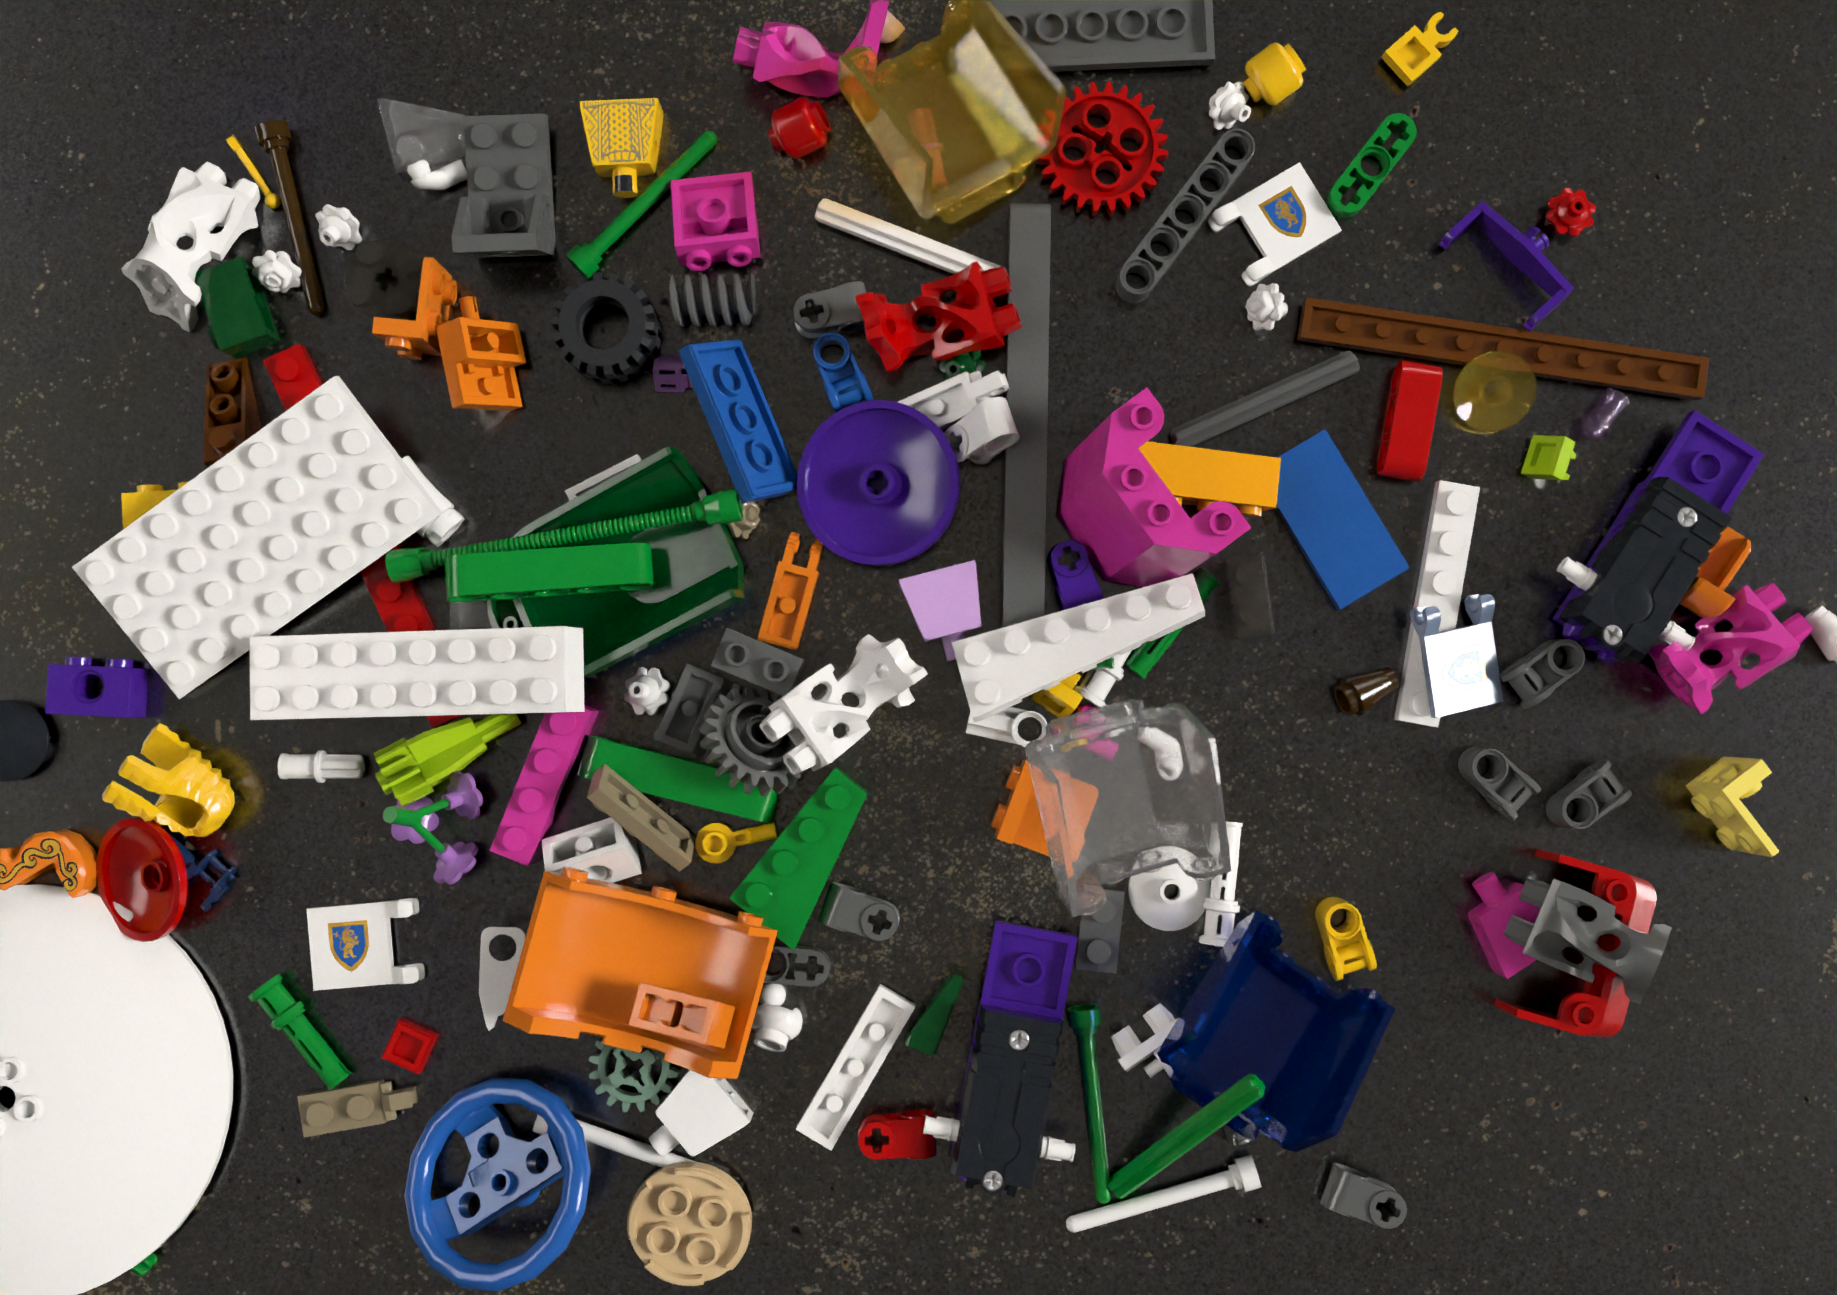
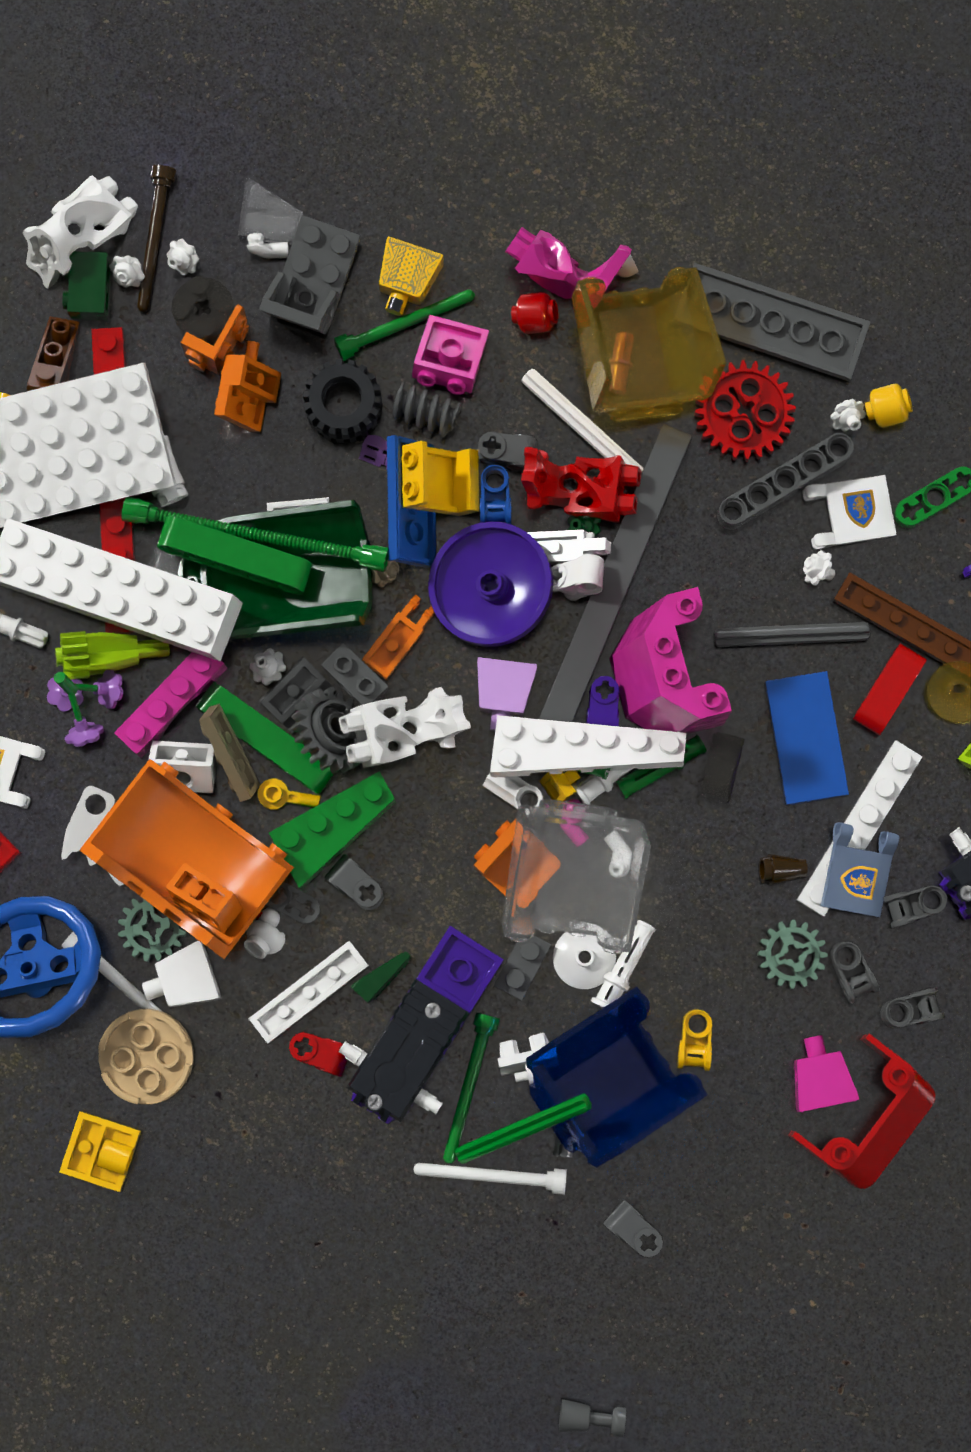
camera: 30 degrees right, 5 degrees down
yellow hinge [226,135,281,209] -> none
light orange wedge [1138,441,1281,517] -> none
dark grey hips [1504,879,1672,1004] -> none
none -> yellow panel [401,441,480,516]
none -> sand green gear [757,920,827,989]

